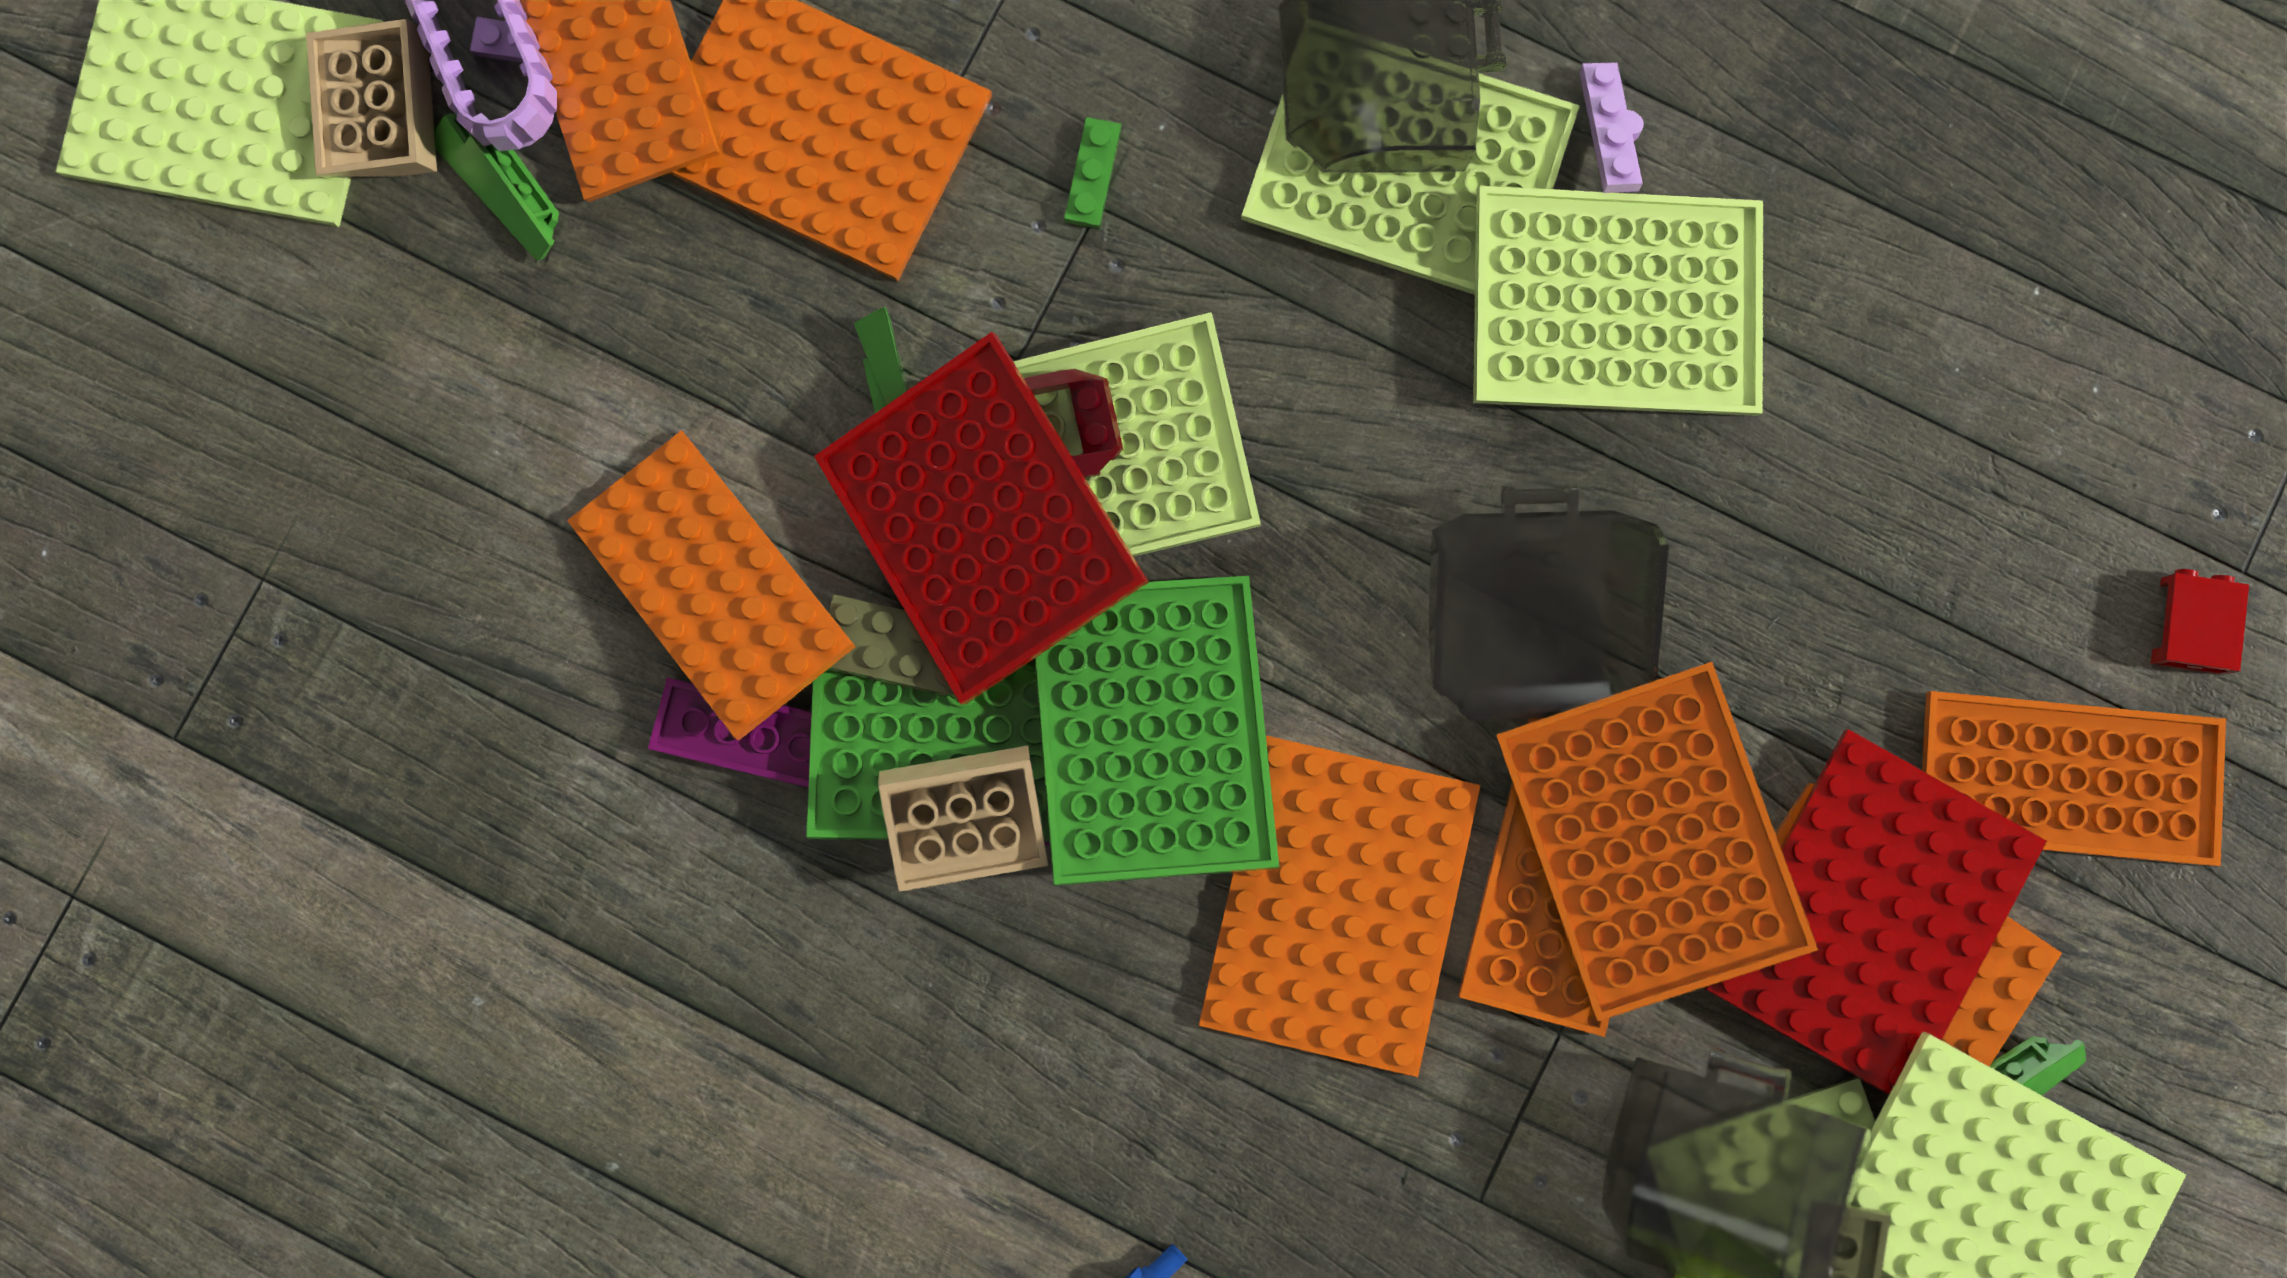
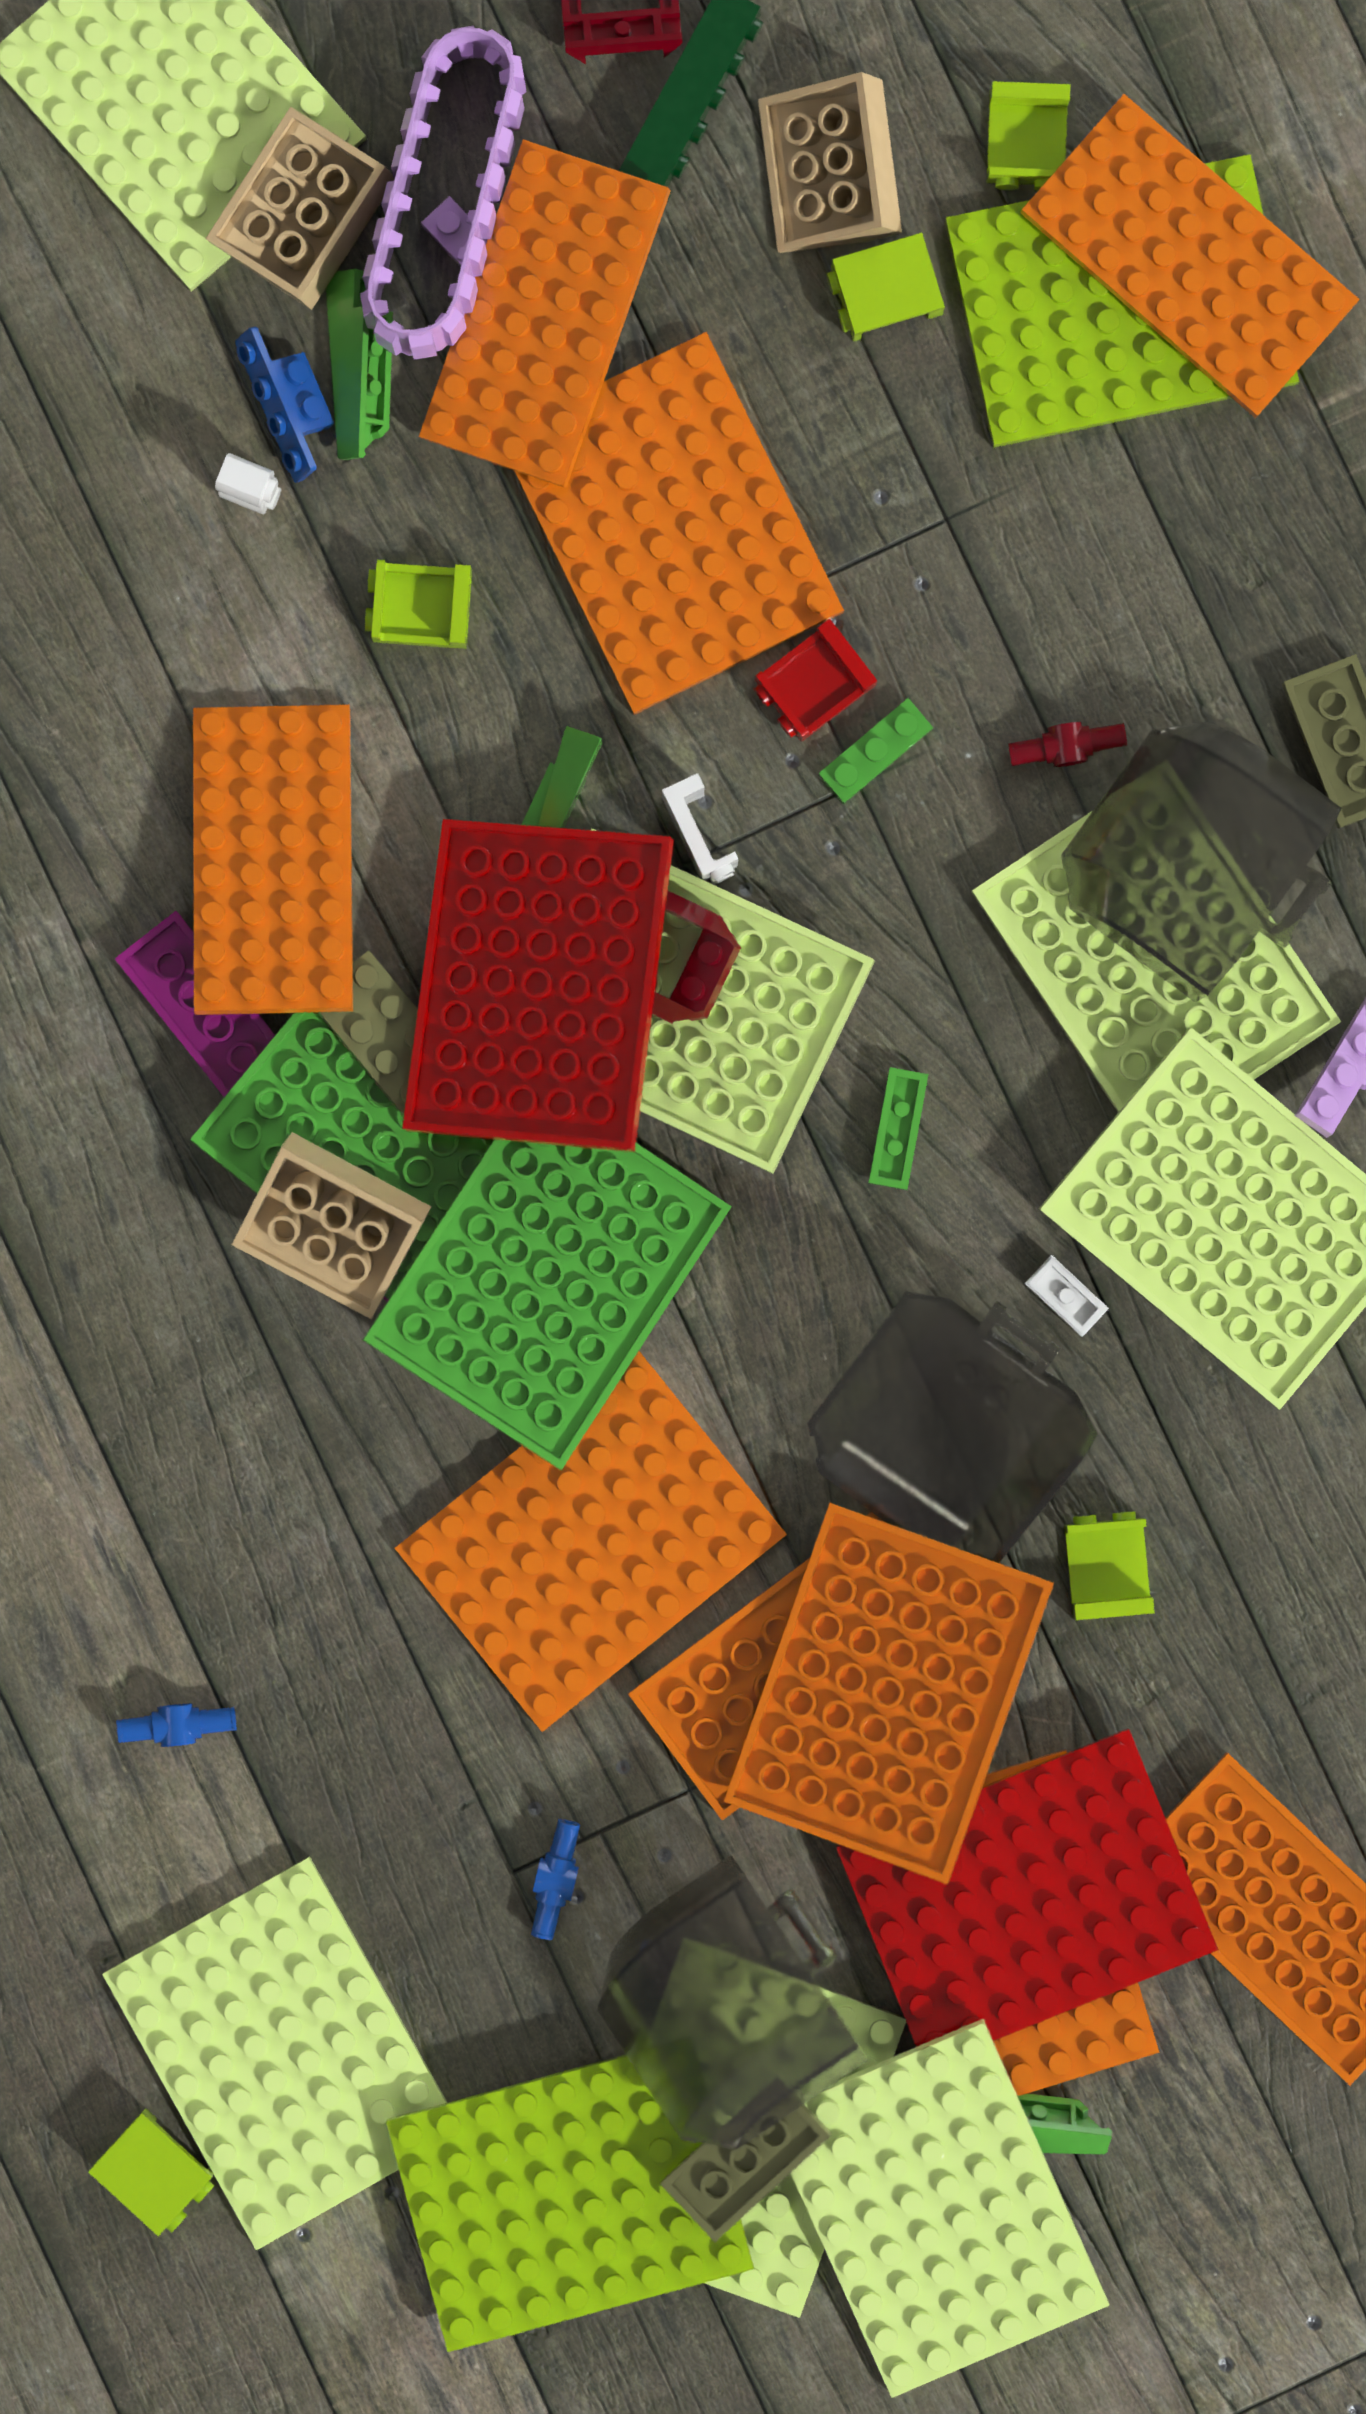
camera: 30 degrees right, 5 degrees up
none -> white brick [215,453,281,514]
none -> blue bracket [235,326,334,483]
none -> lime panel [365,559,472,649]
none -> blue pin [531,1819,580,1940]
none -> white panel [662,773,738,885]
none -> red panel [753,619,878,742]
none -> bright green plate [868,1067,929,1190]
none -> dark red pin [1008,722,1128,767]
none -> white plate [1024,1255,1109,1337]
none -> lime panel [1064,1511,1155,1620]

